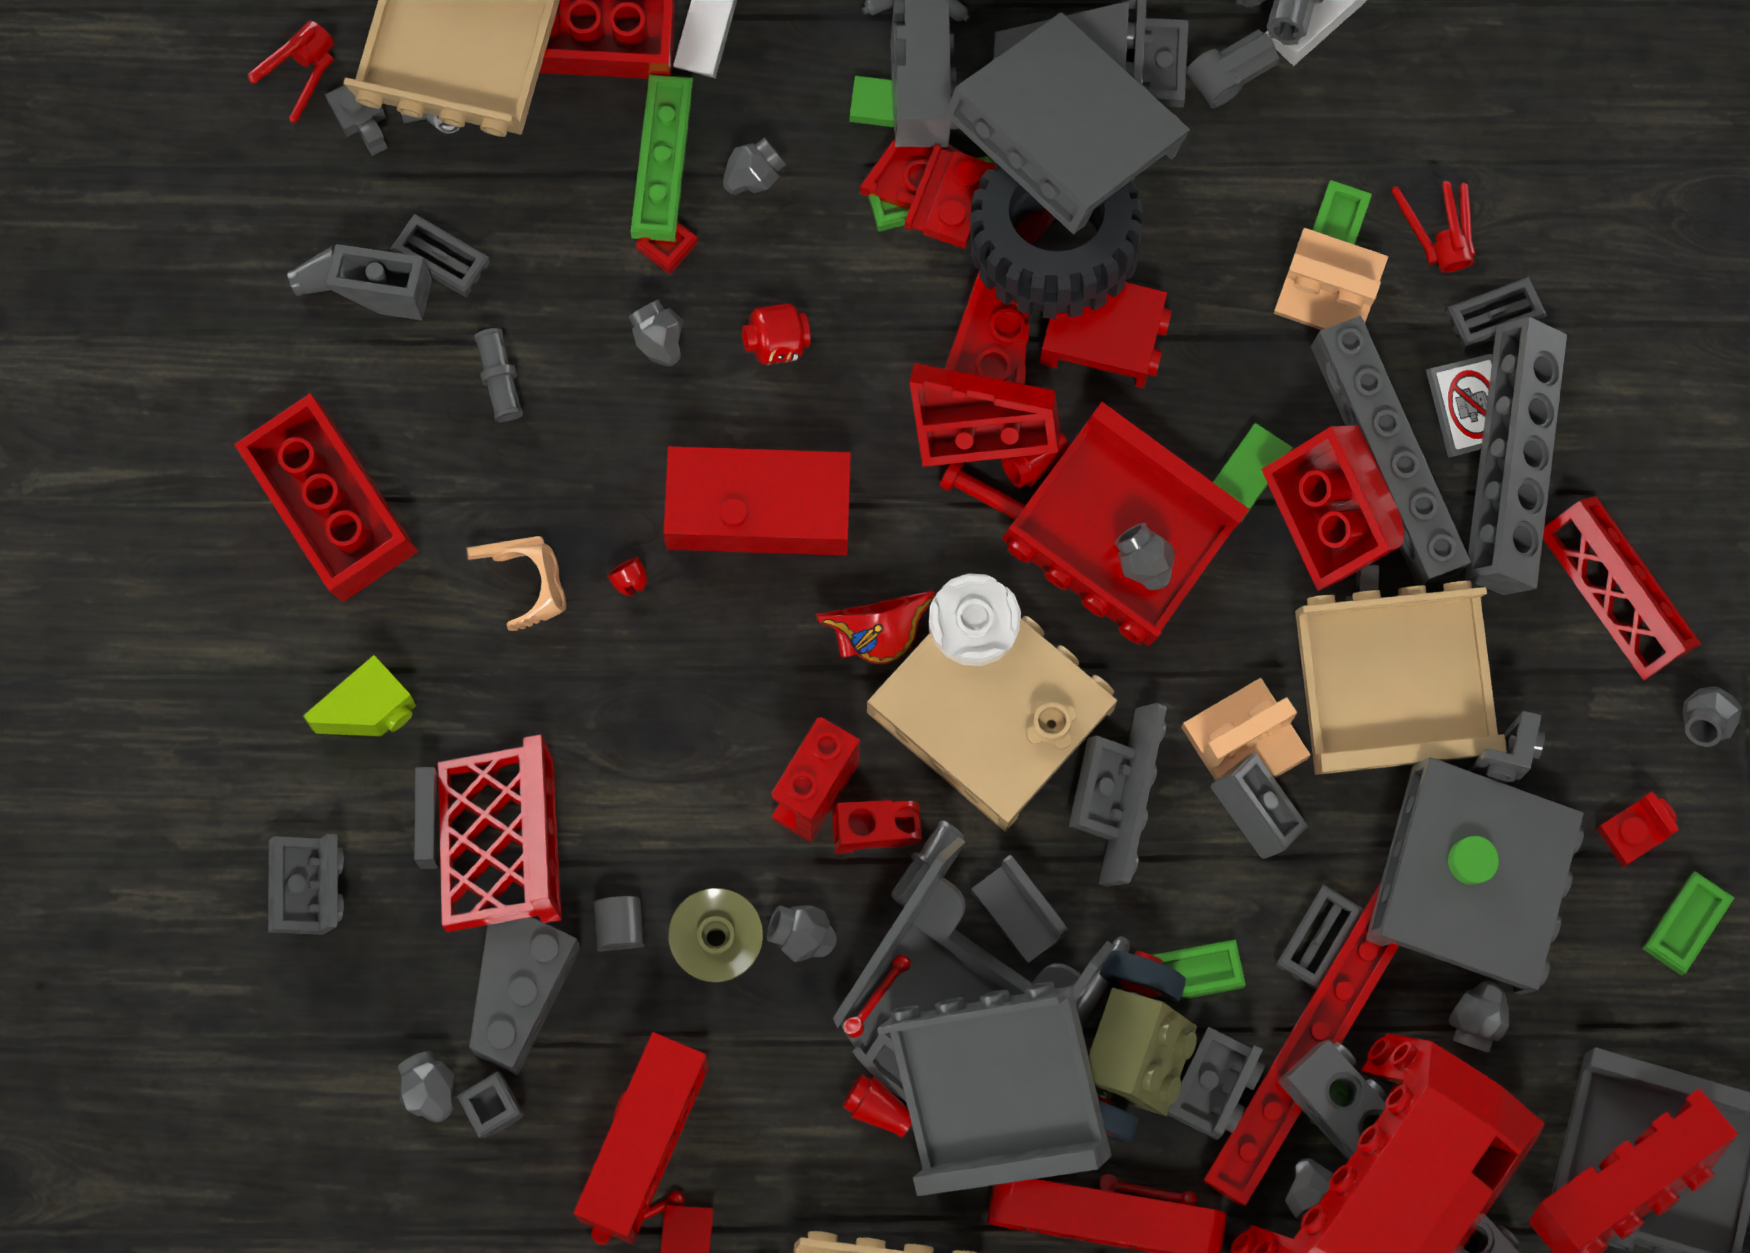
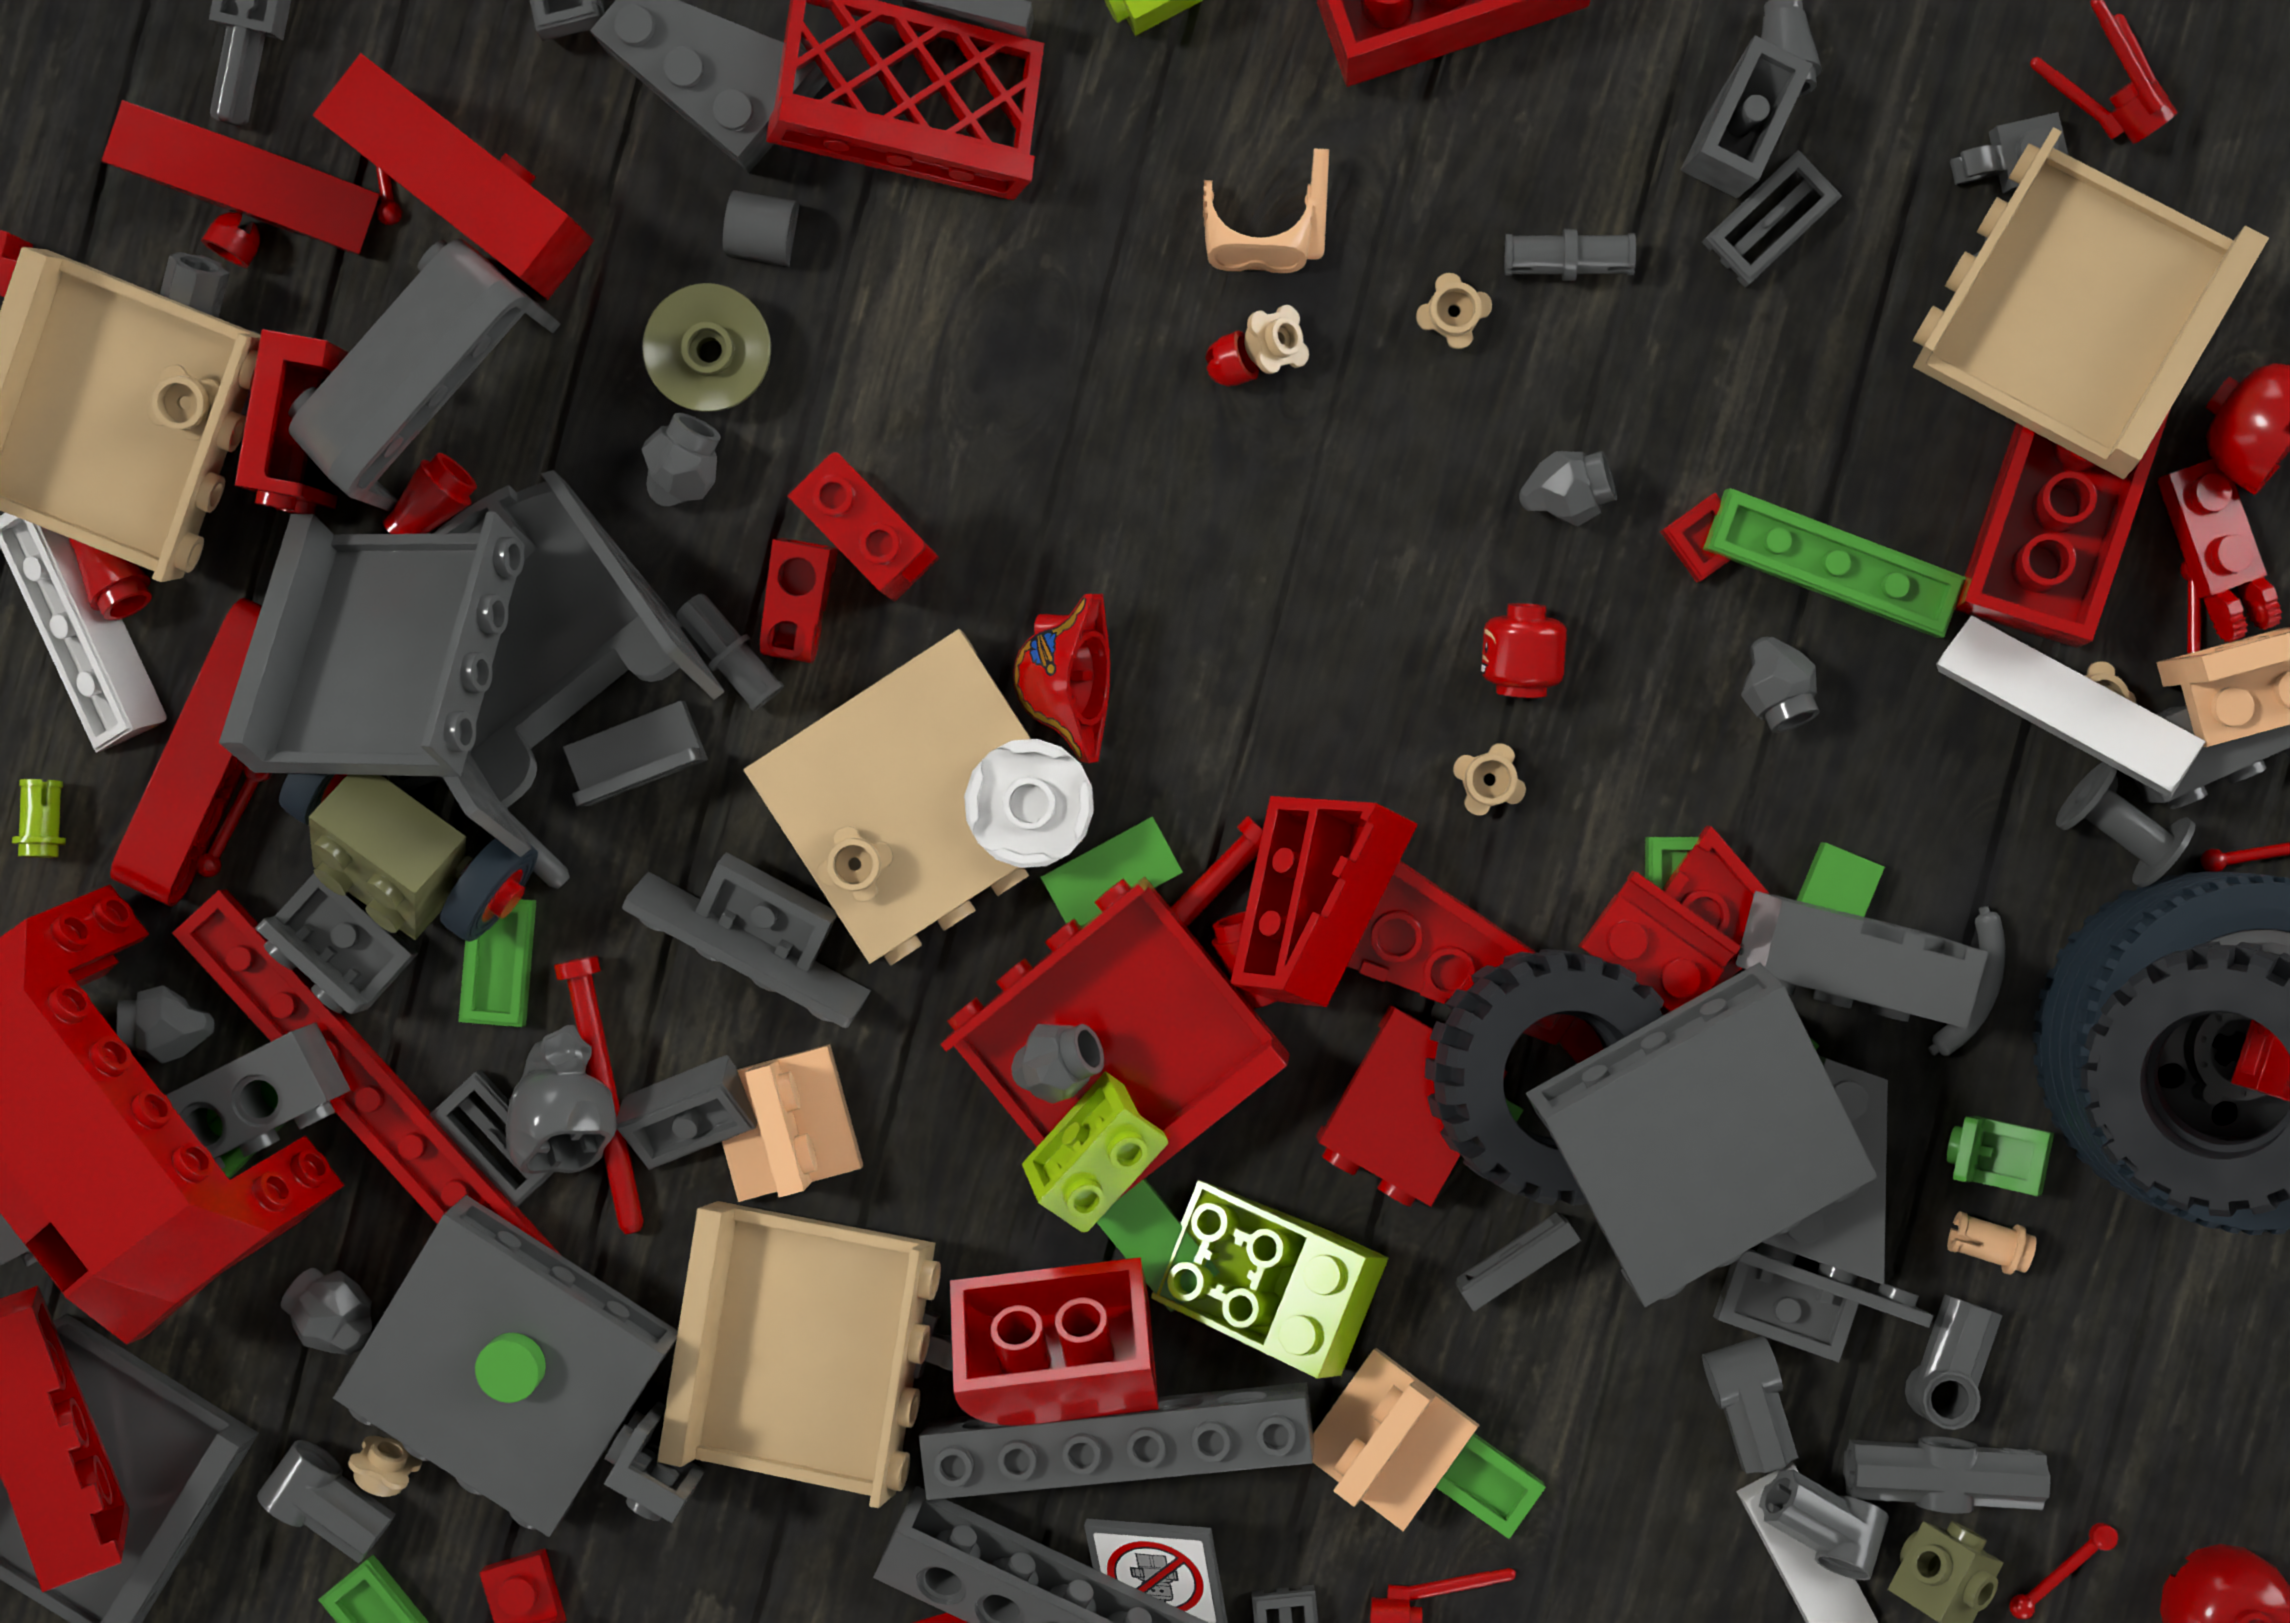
camera: 110 degrees right, 15 degrees up
red brick [664,446,851,556] -> none
red hinge [843,954,911,1038] -> none
none -> red panel [235,329,349,515]
none -> dark grey piece [257,1440,396,1563]
none -> dark grey windscreen [288,238,561,512]
none -> tan plate [348,1436,422,1497]
none -> dark grey piece [506,1025,617,1174]
none -> red bar [554,955,644,1234]
none -> lime bracket [1022,1071,1168,1232]
none -> bright green tile [1041,816,1183,927]
none -> lime slope [1151,1180,1389,1379]
none -> tan plate [1244,305,1309,374]
none -> tan plate [1416,273,1492,349]
none -> tan plate [1453,744,1526,815]
none -> dark grey tile [1455,1212,1581,1312]

